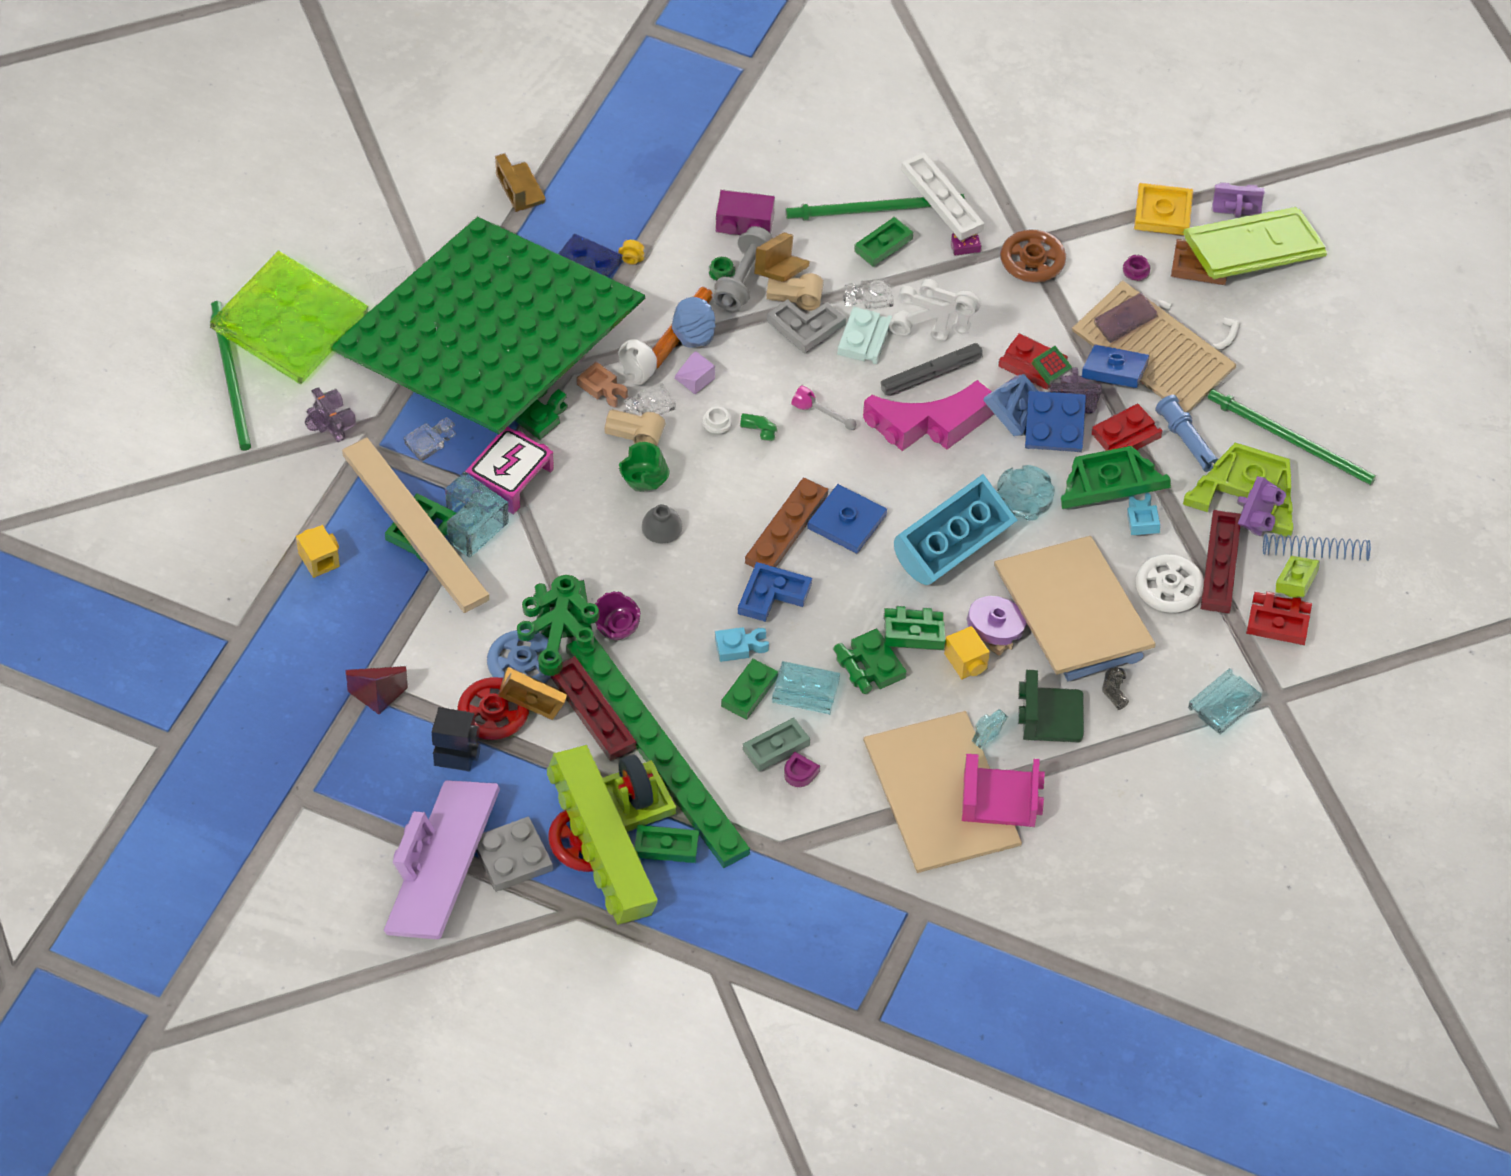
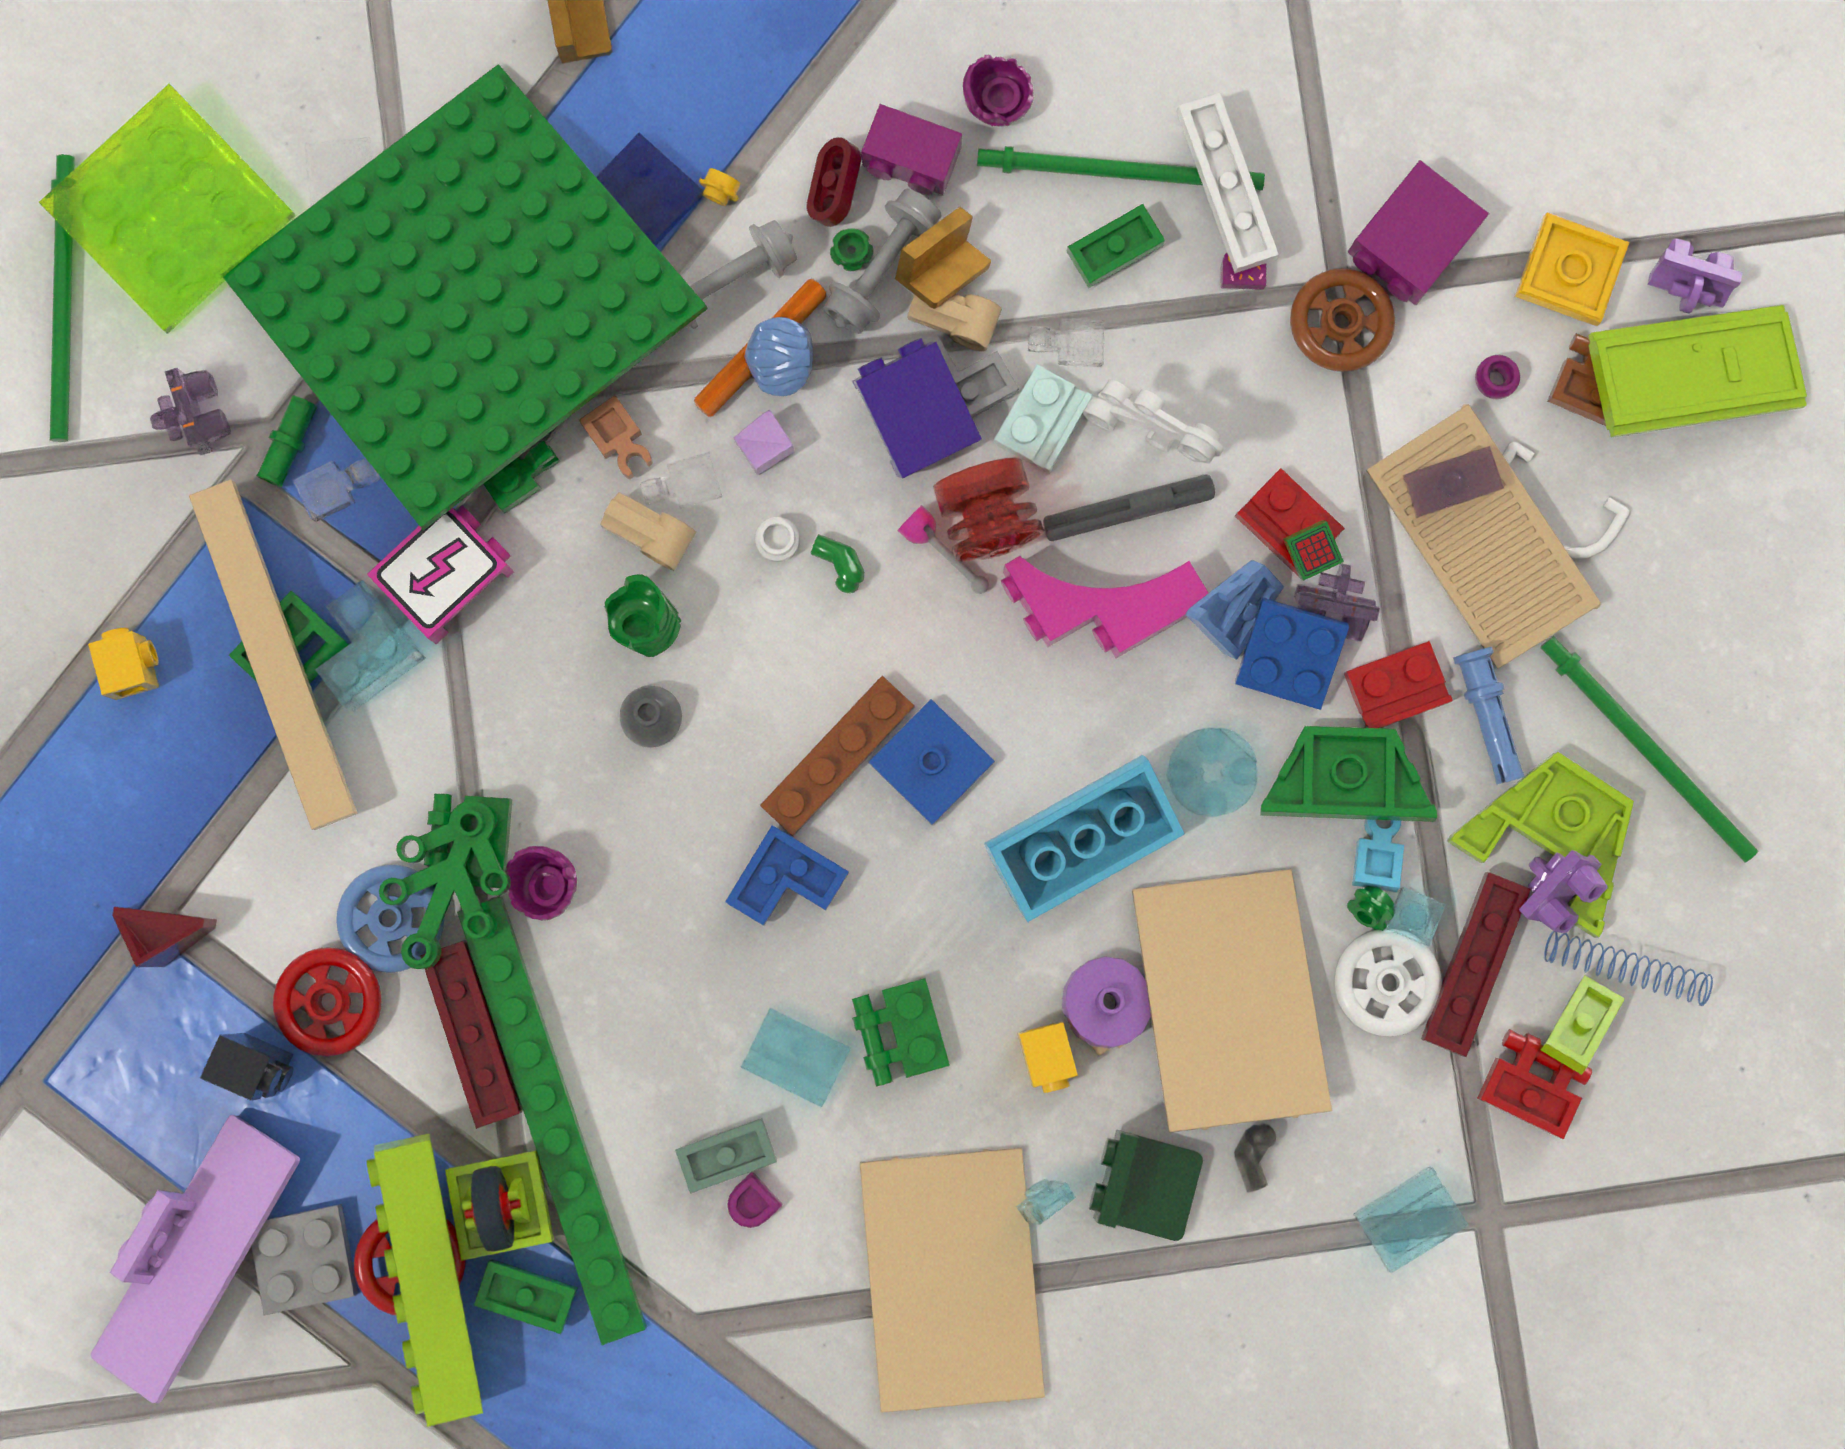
camera: 10 degrees right, 30 degrees up
pearl gold panel [498,668,567,720] -> none
white hair [618,339,657,385] -> none
medium azure plate [715,627,769,662] -> none
green plate [721,658,778,720] -> none
green plate [883,606,945,650] -> none
dark pink panel [962,753,1045,827] -> none
blue plate [1082,345,1149,388] -> none
none -> green pin [256,395,317,488]
none -> light grey piece [684,220,797,329]
none -> dark red plate [806,137,861,227]
none -> dark purple panel [852,338,982,479]
none -> clear red wheel [933,457,1044,562]
none -> magenta hair [963,54,1034,126]
none -> magenta brick [1347,160,1489,306]
none -> green plate [1347,886,1394,931]
none -> clear light blue plate [1385,887,1446,946]

